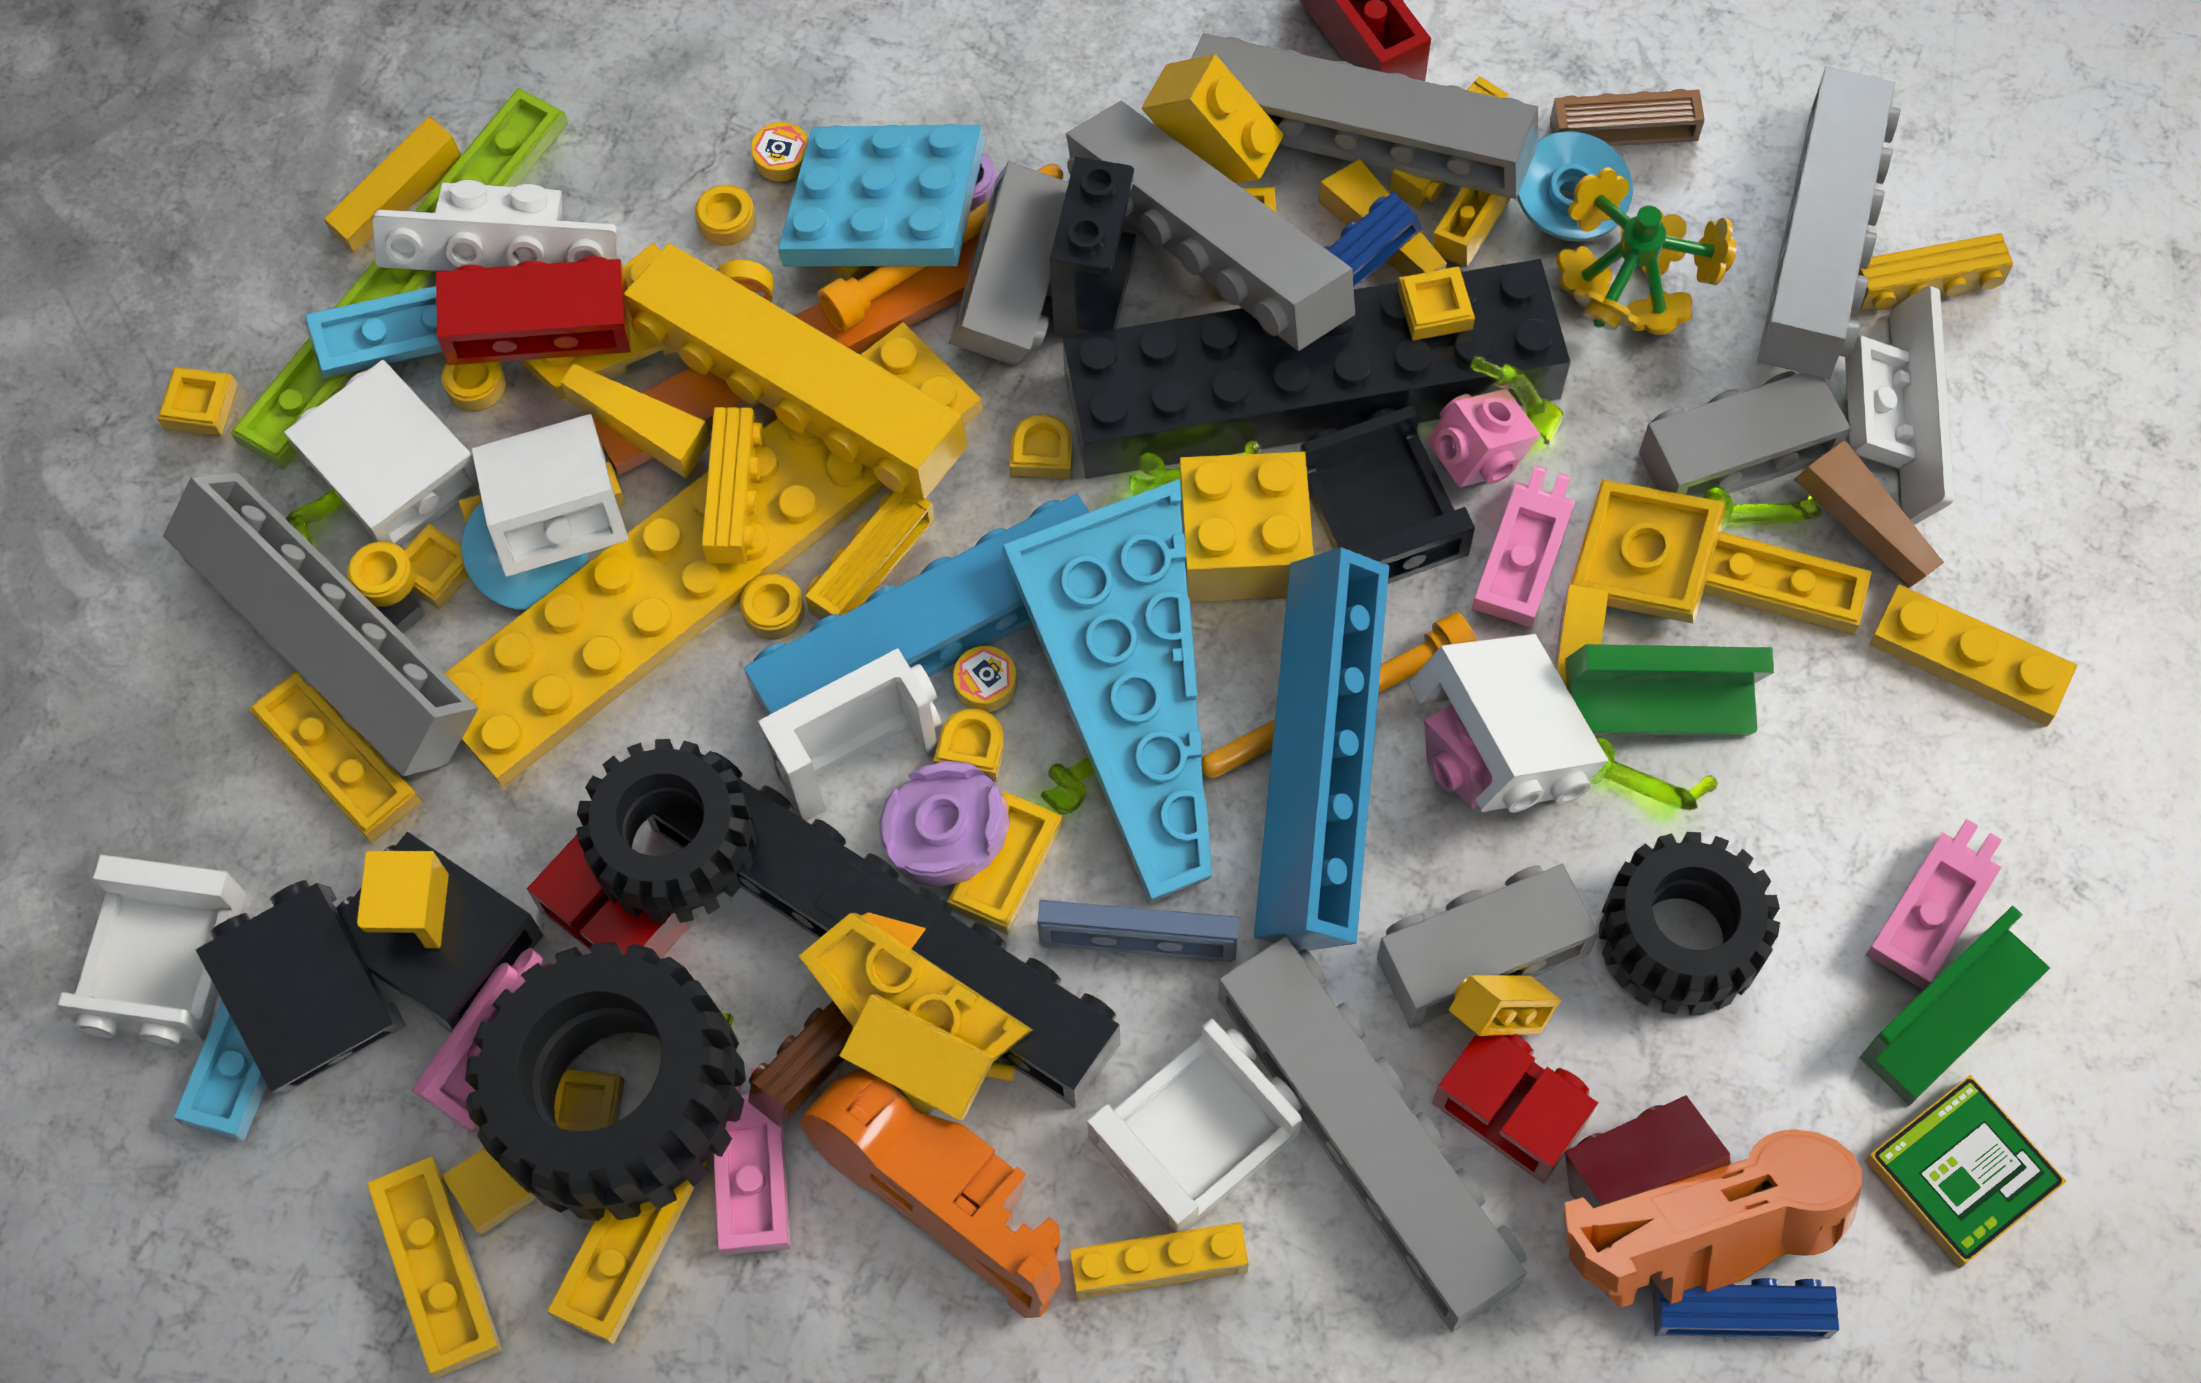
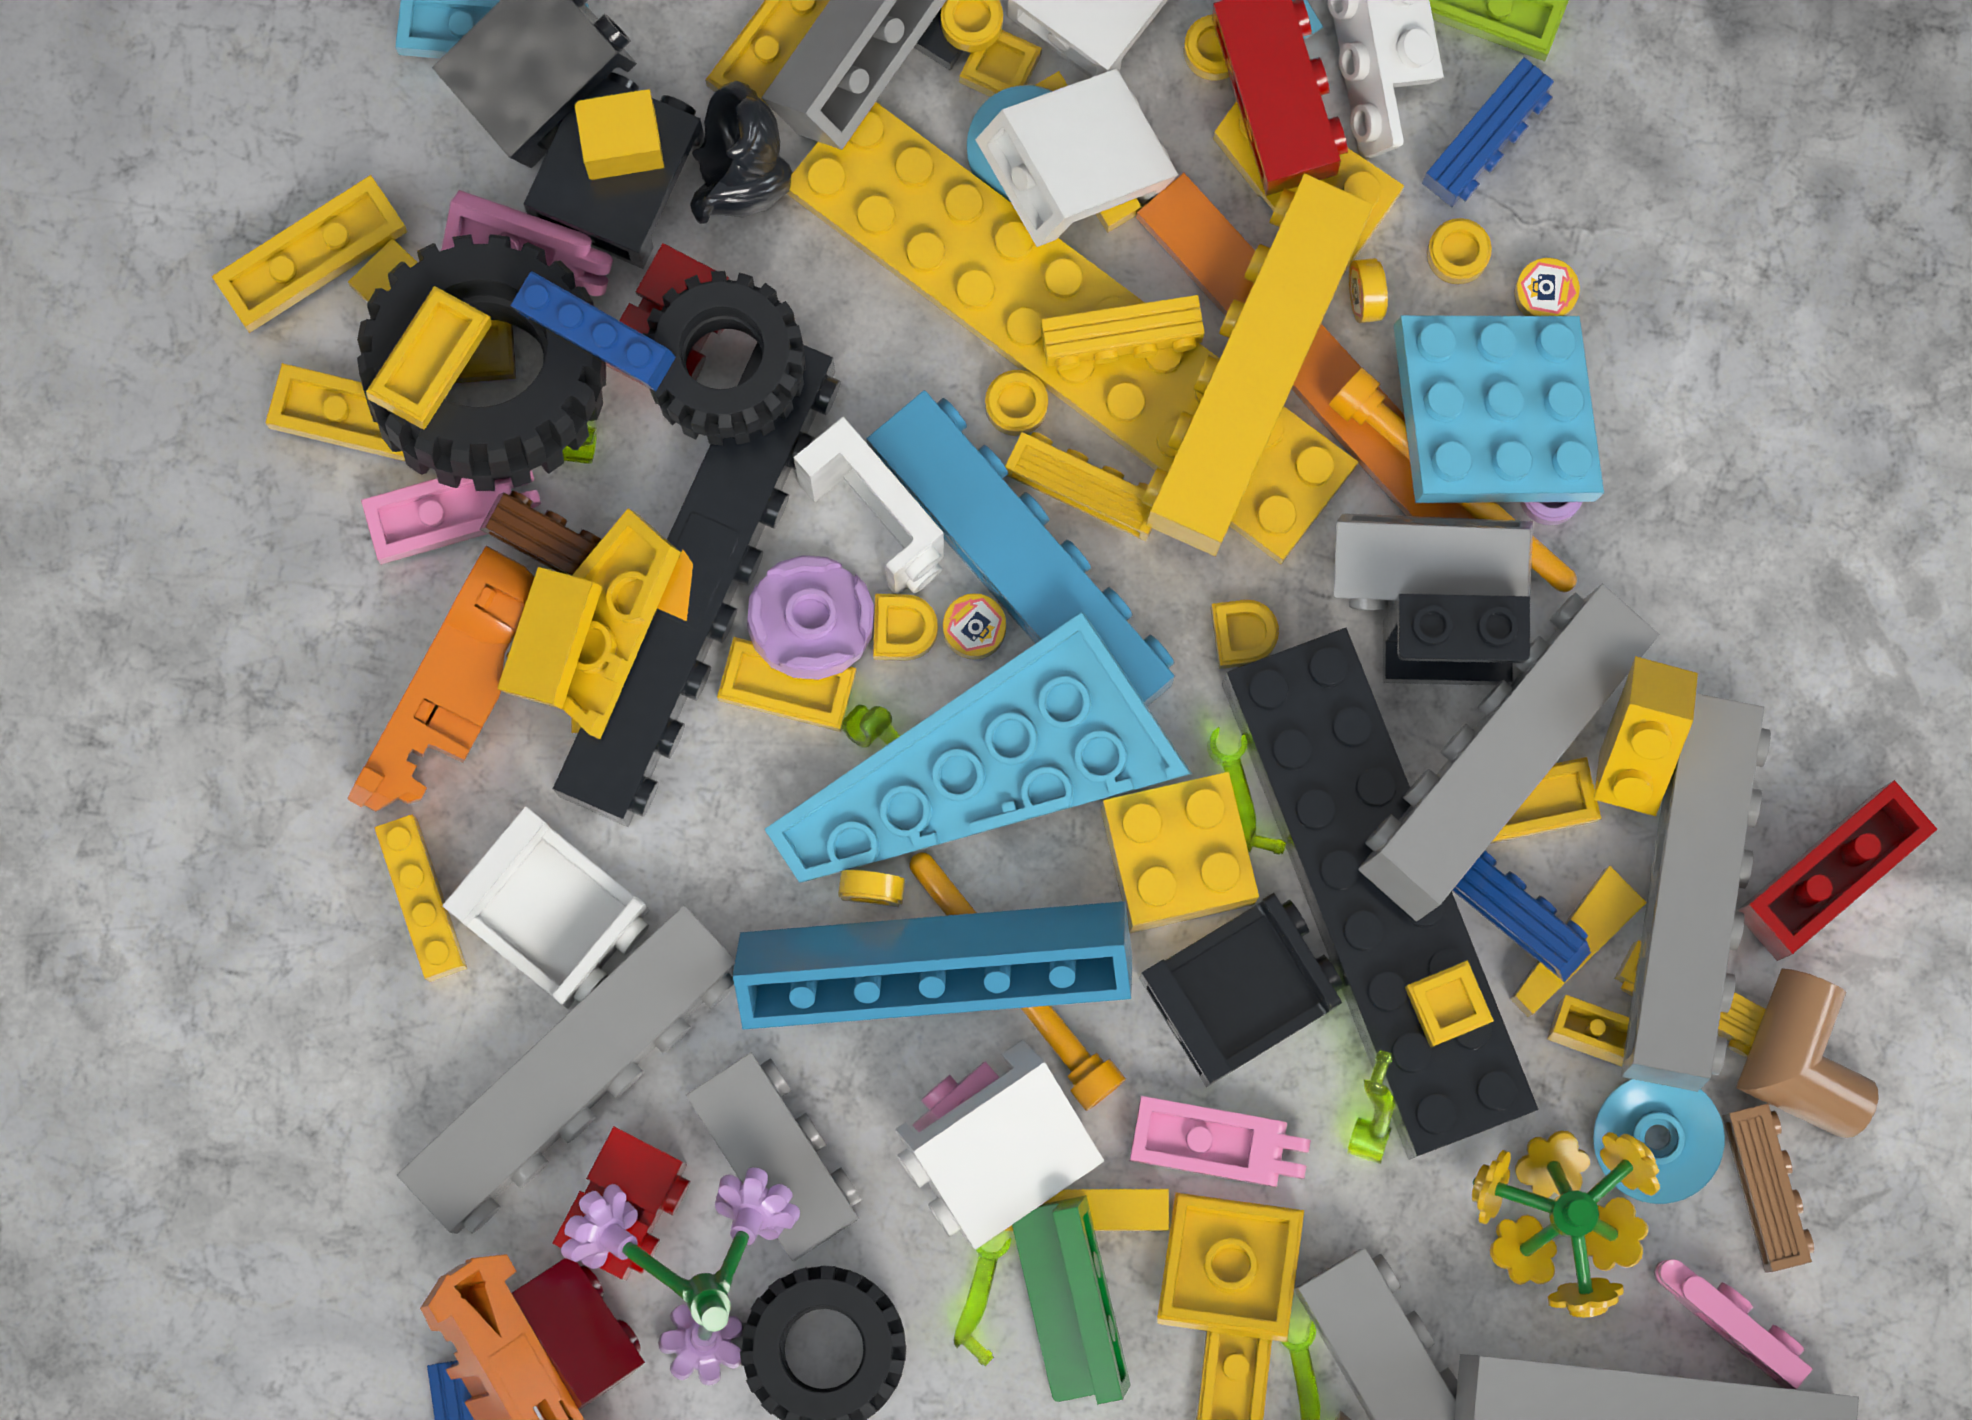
camera: 75 degrees right, 15 degrees up
yellow piece [561,363,711,479] -> none
sand blue tile [1037,900,1239,962] -> none
bright pink brick [1426,388,1541,488] -> none
yellow piece [1448,975,1562,1036] -> none
none -> yellow tile [366,286,492,430]
none -> blue piece [510,271,676,392]
none -> lavender plant [561,1167,800,1385]
none -> black hair [690,81,793,224]
none -> yellow tile [838,870,905,907]
none -> blue piece [1422,57,1554,207]
none -> bright pink hinge [1654,1259,1813,1389]
none -> medium nougat brick [1736,968,1879,1138]

